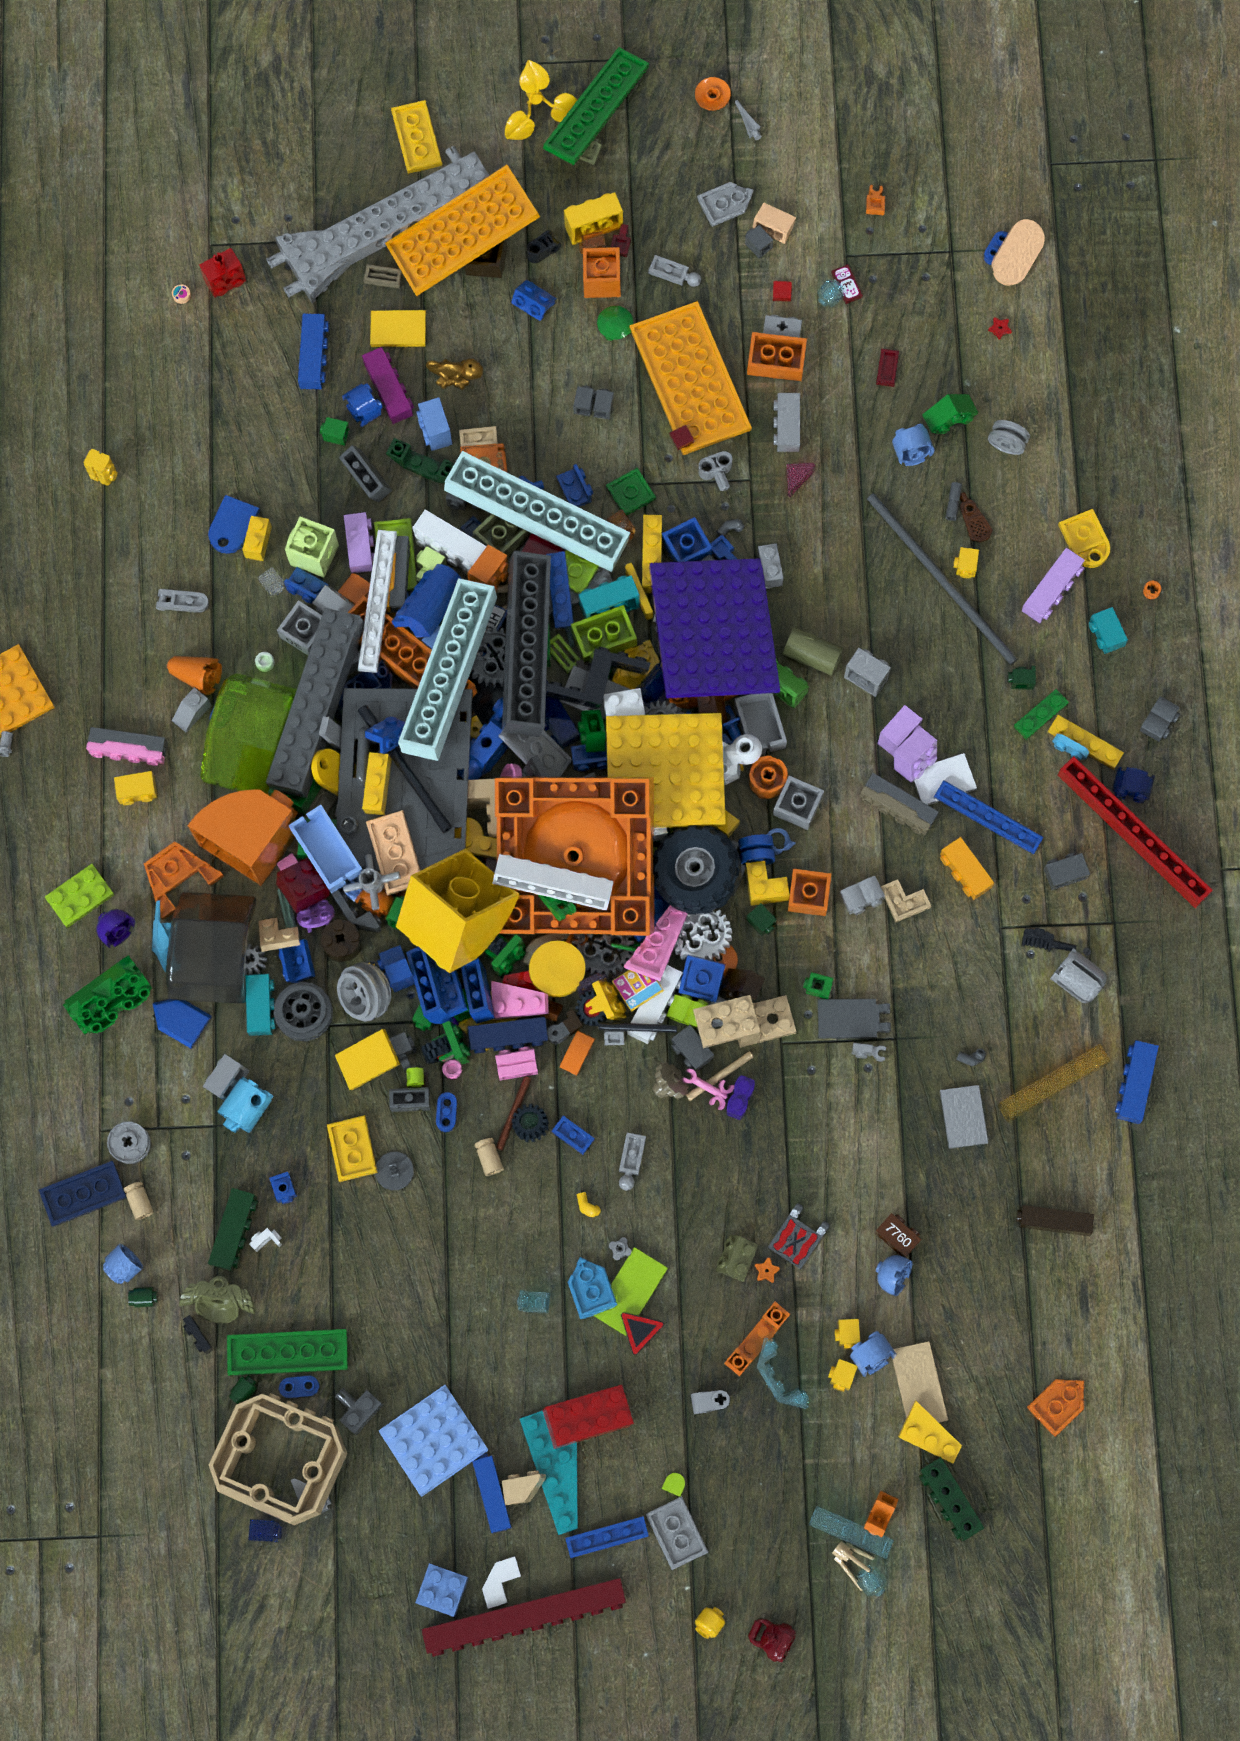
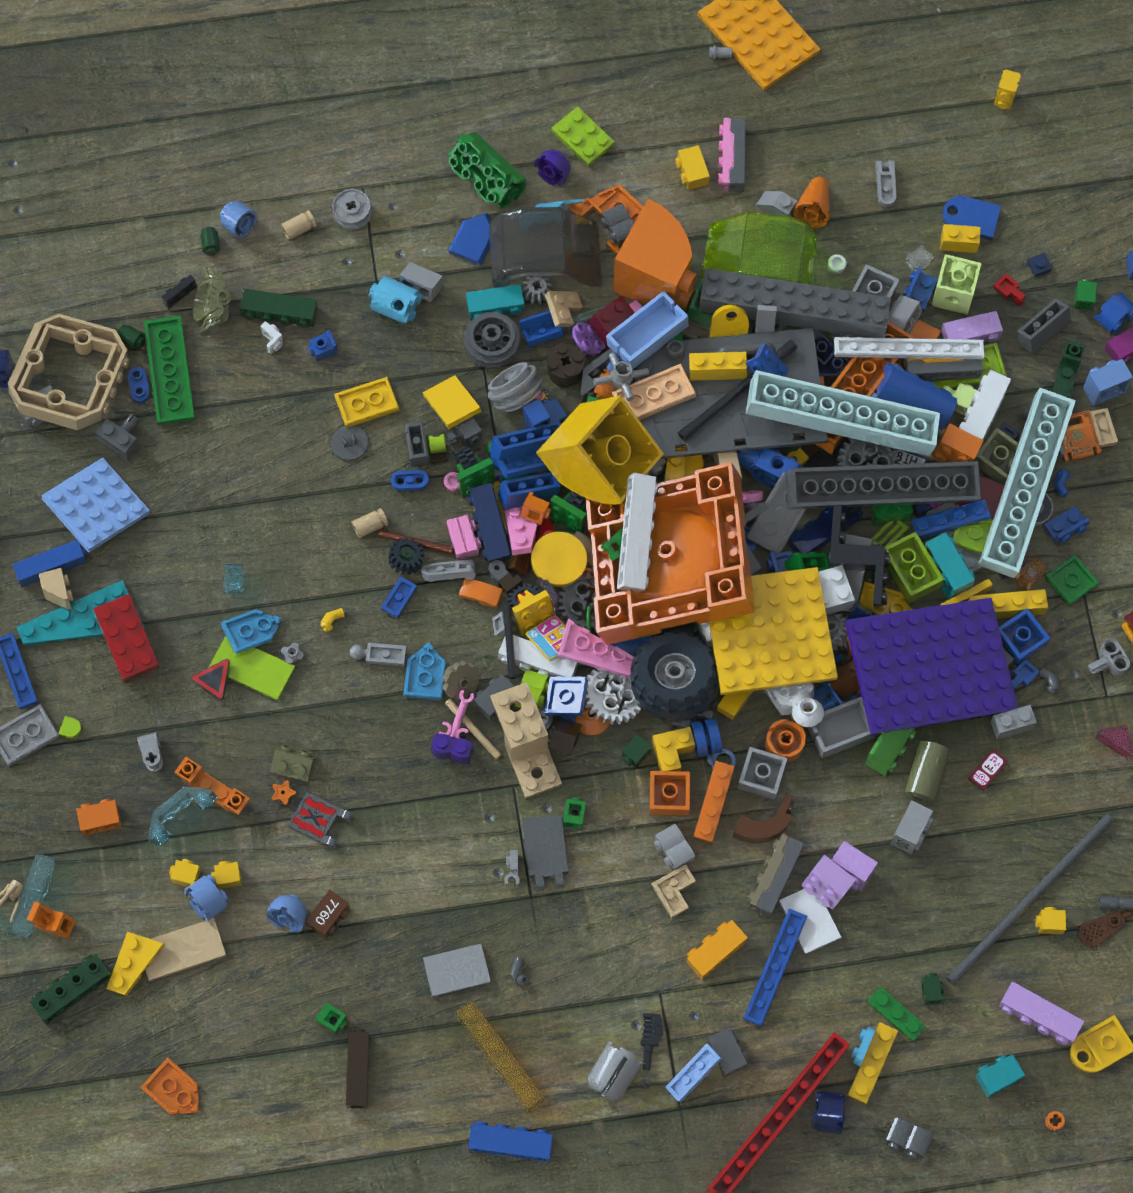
camera: 80 degrees right, 5 degrees down
dark blue plate [39,1161,127,1227] -> none
none -> orange brick [76,799,122,836]
none -> green brick [315,1002,348,1035]
none -> dark azure tile [403,642,446,700]
none -> light grey plate [421,560,475,582]
none -> orange brick [520,492,552,525]
none -> dark grey brick [600,203,634,248]
none -> light blue plate [666,1044,723,1102]
none -> orange brick [693,761,735,844]
none -> reddish brown arch [733,793,795,844]
none -> tile [968,749,1008,791]
none -> red plate [993,274,1026,307]
none -> dark blue plate [1027,253,1052,277]

